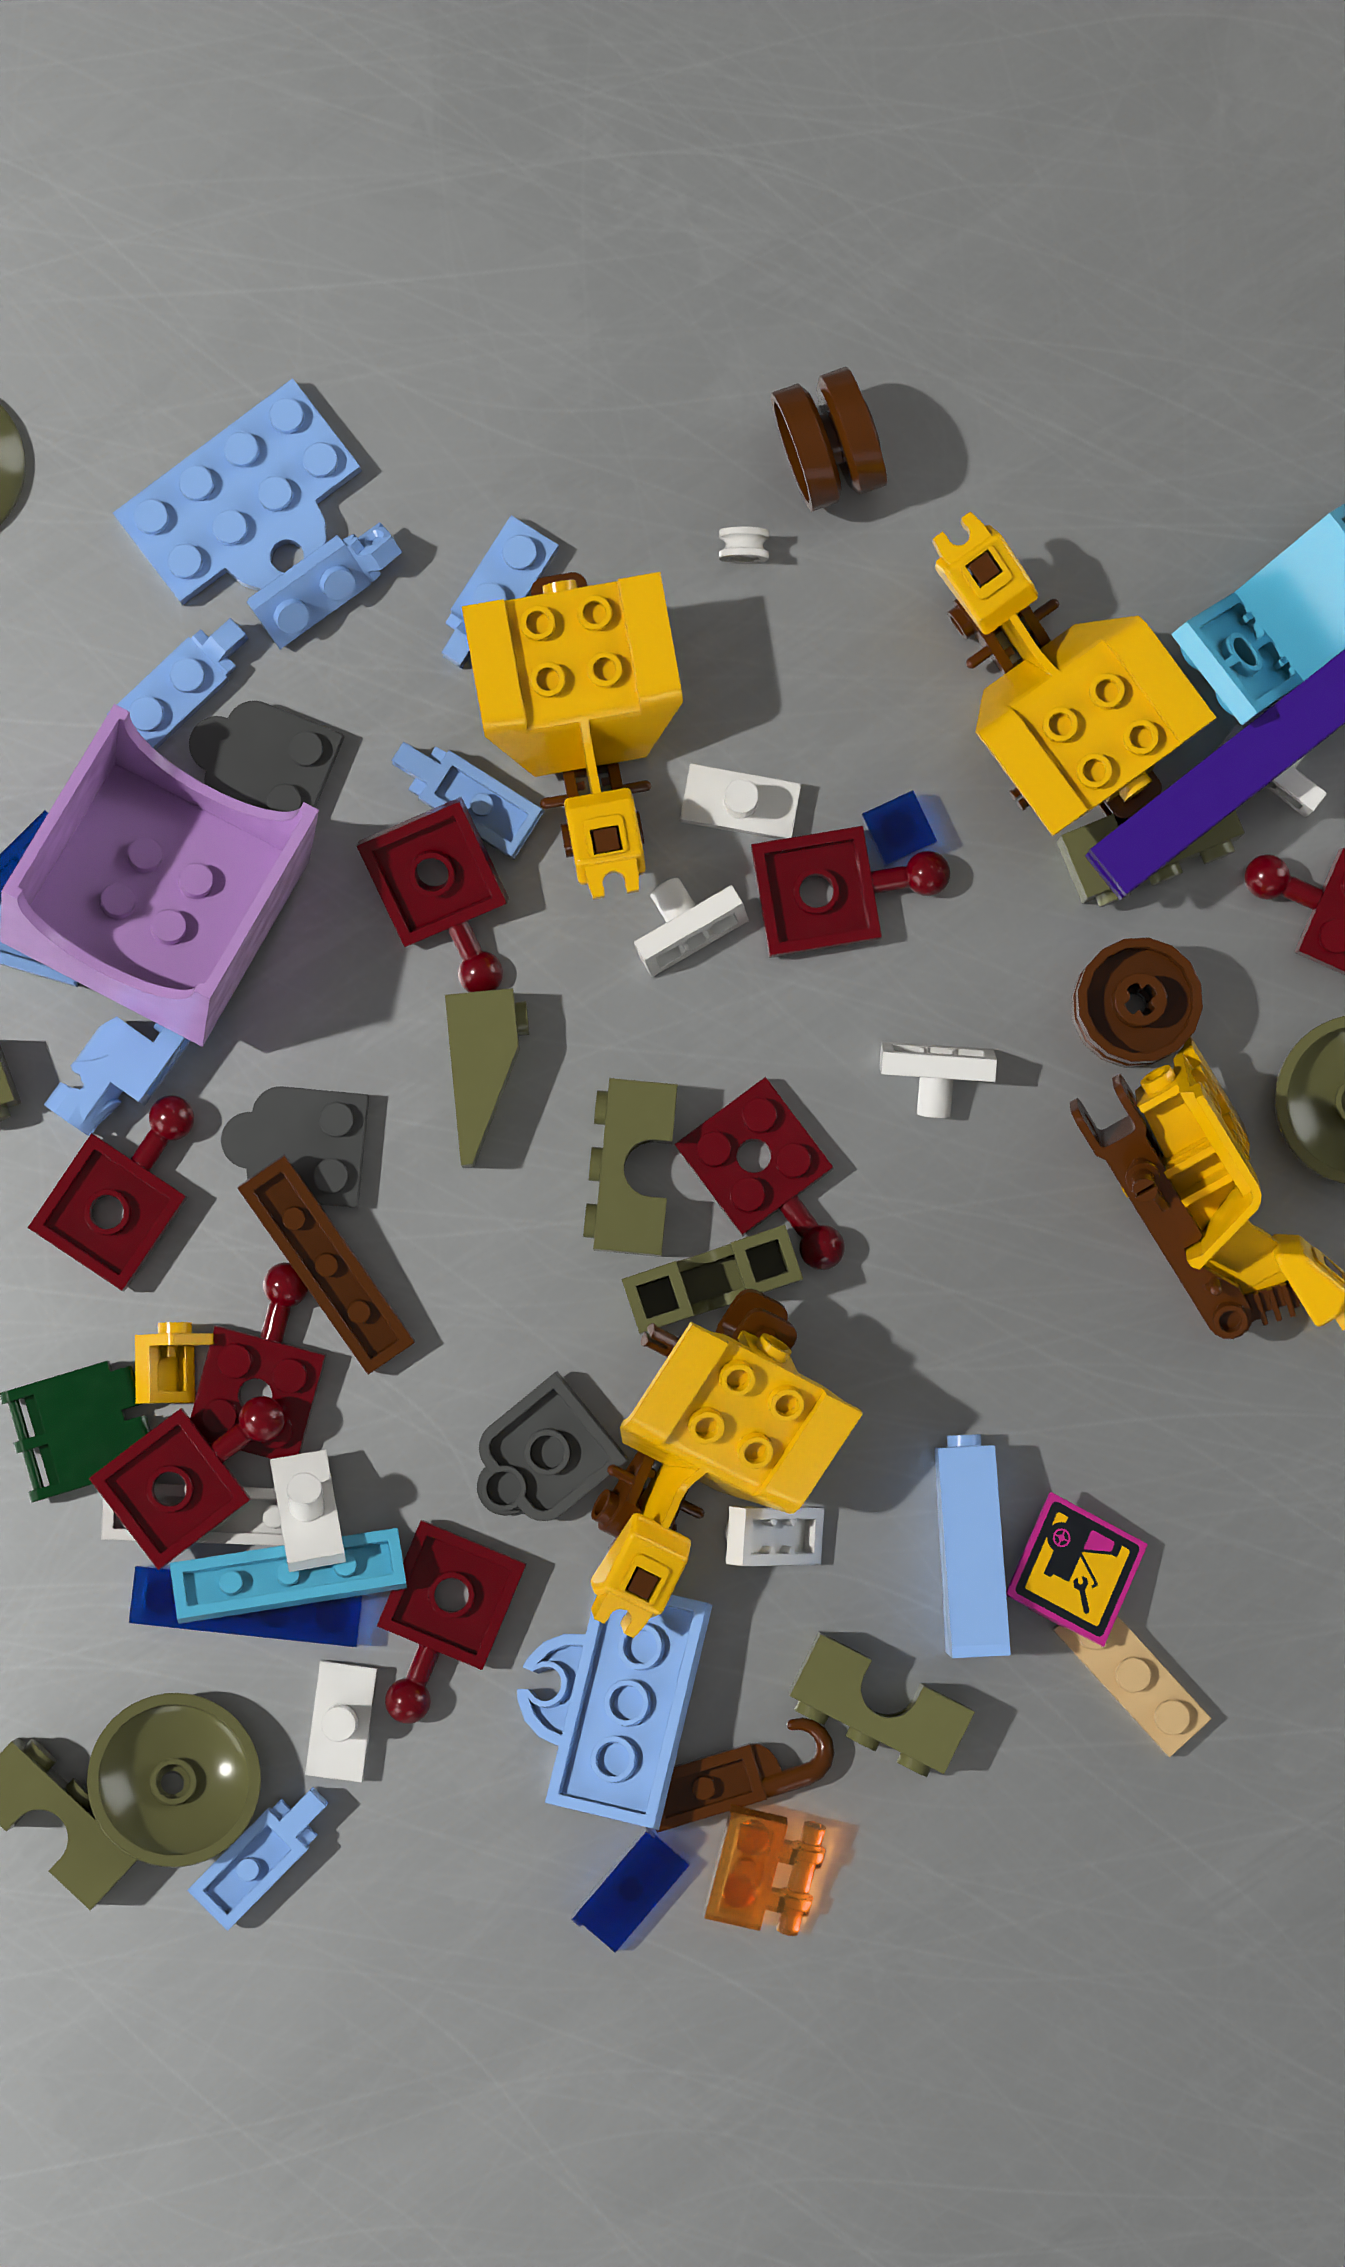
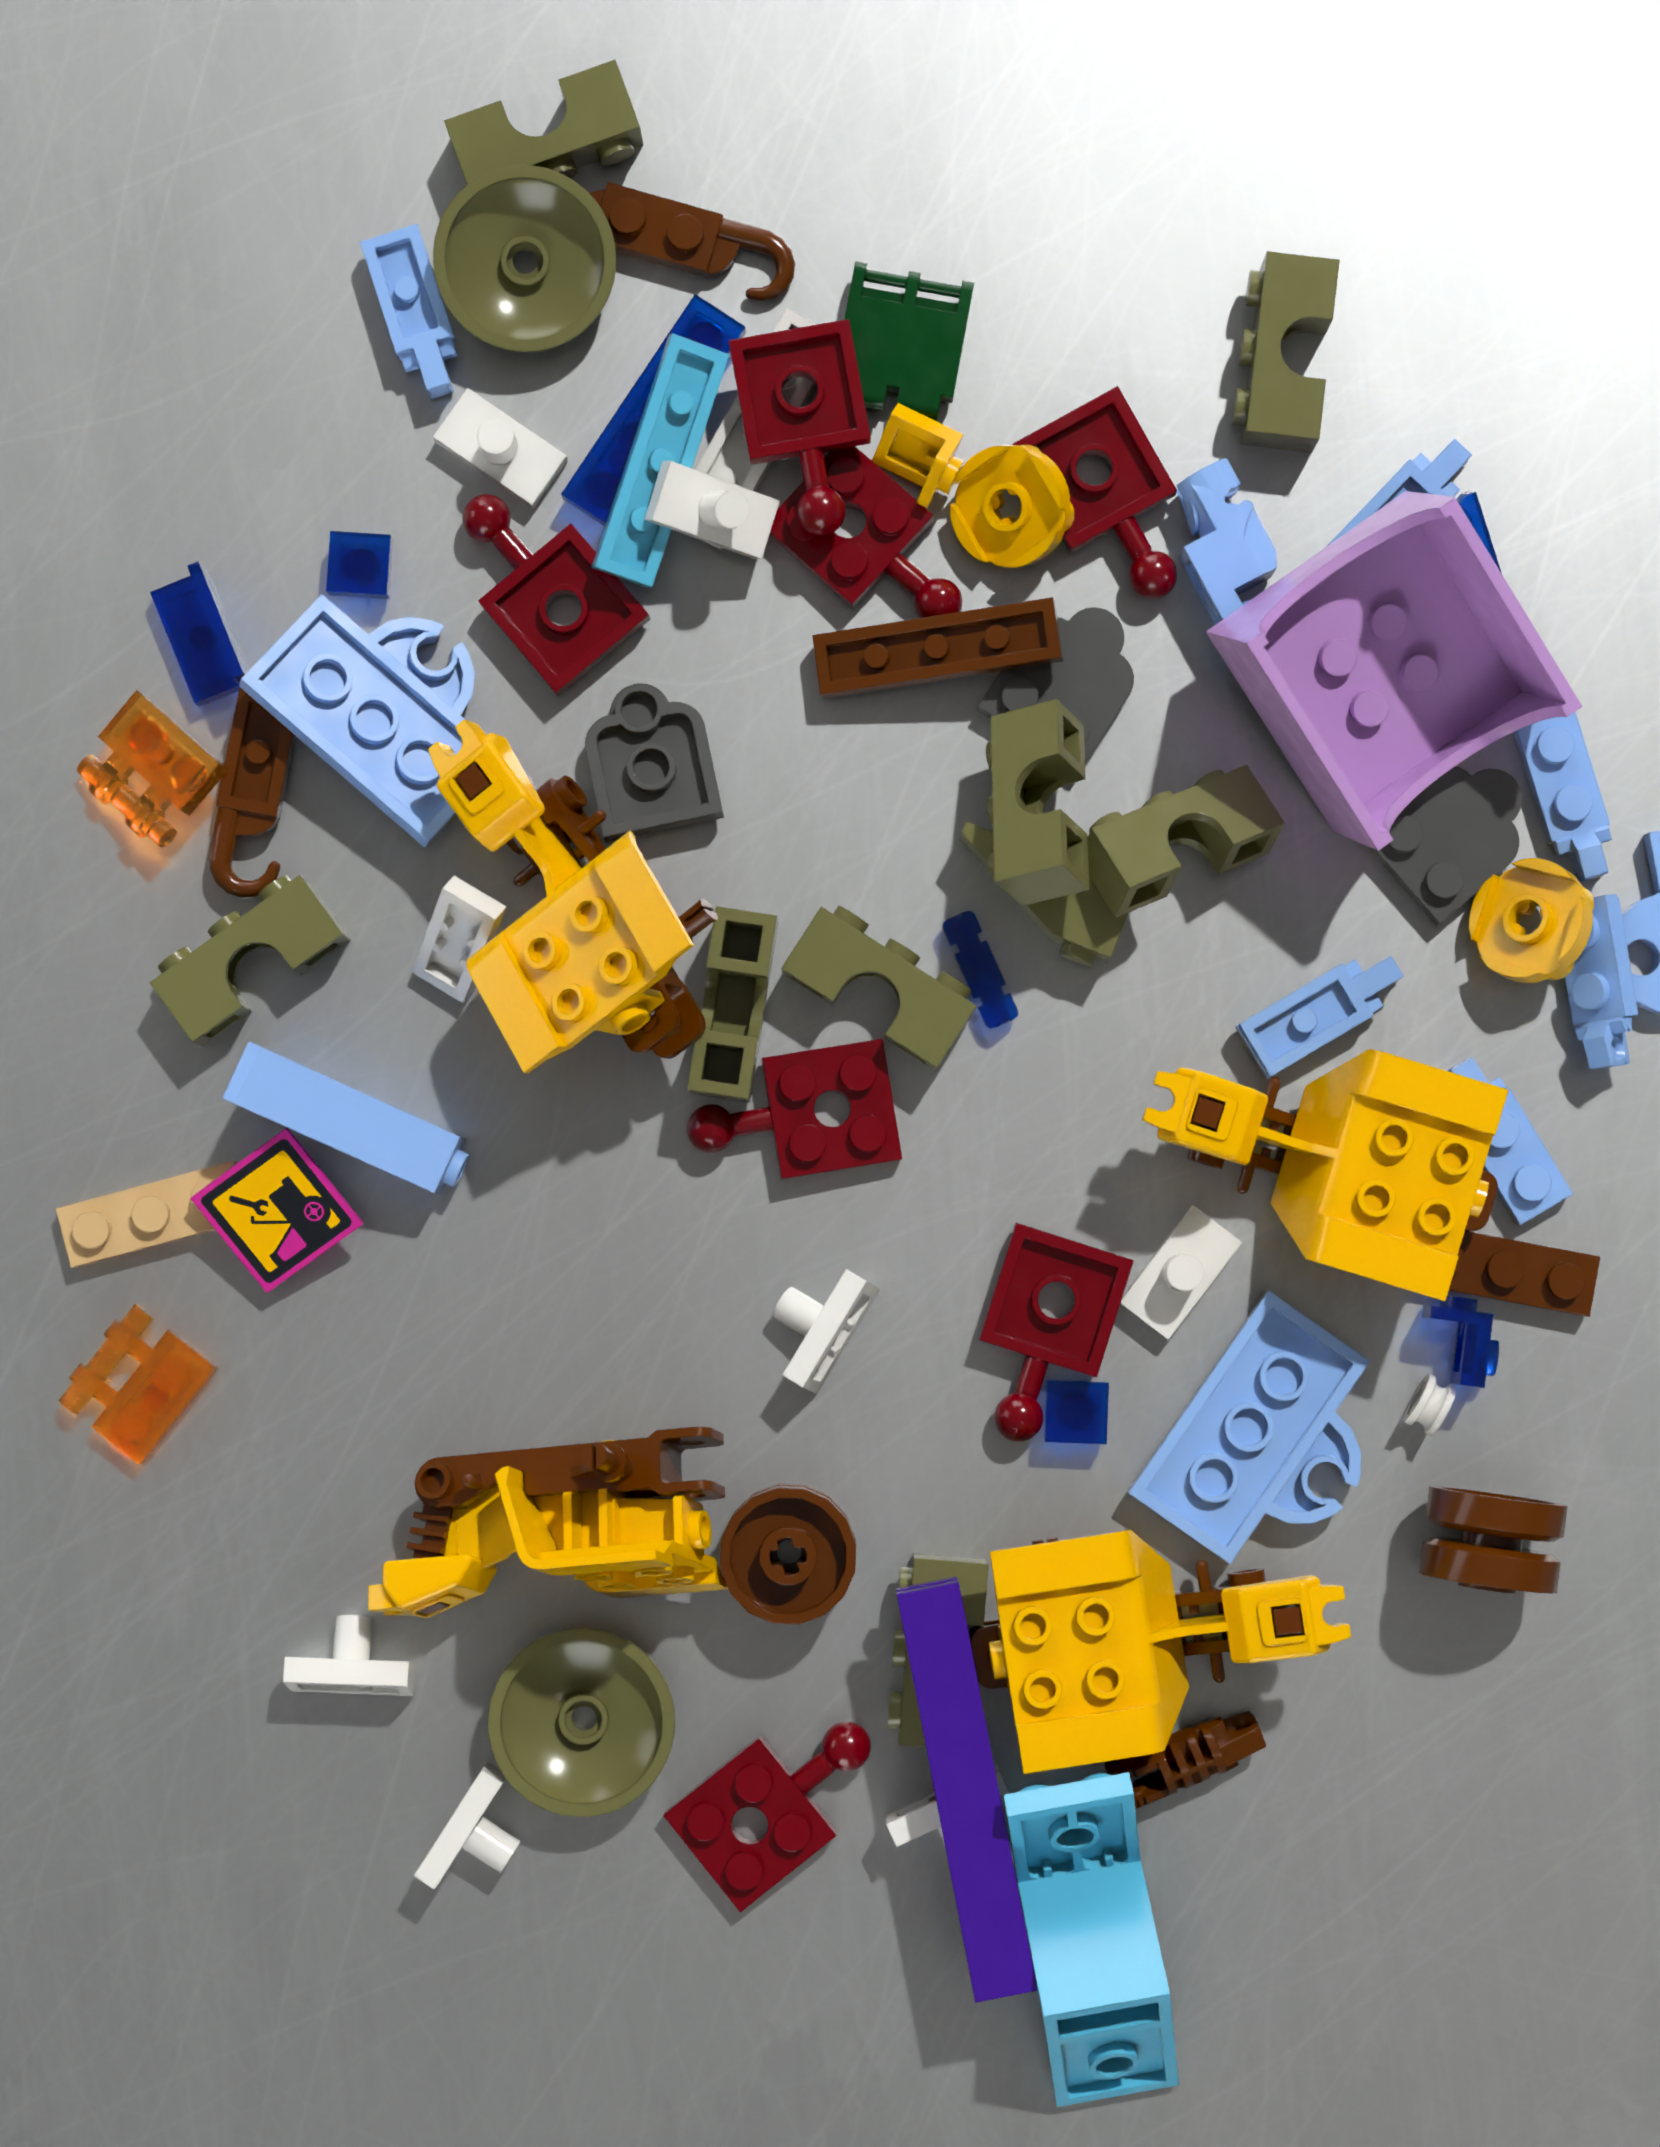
camera: 125 degrees right, 0 degrees up
dark red plate [356,797,509,992] -> none
white tile [634,878,749,977] -> none
none -> clear orange plate [59,1303,219,1465]
none -> clear blue plate [326,531,394,599]
none -> reddish brown plate [589,182,796,301]
none -> clear blue axle [942,911,1019,1029]
none -> yellow plate [950,445,1075,568]
none -> olive arch [986,699,1089,906]
none -> olive arch [1088,765,1285,918]
none -> reddish brown hinge [1104,1711,1266,1809]
none -> light blue plate [1127,1290,1370,1564]
none -> clear blue bracket [1422,1296,1499,1388]
none -> reddish brown plate [1449,1231,1600,1317]
none -> yellow plate [1469,858,1594,983]

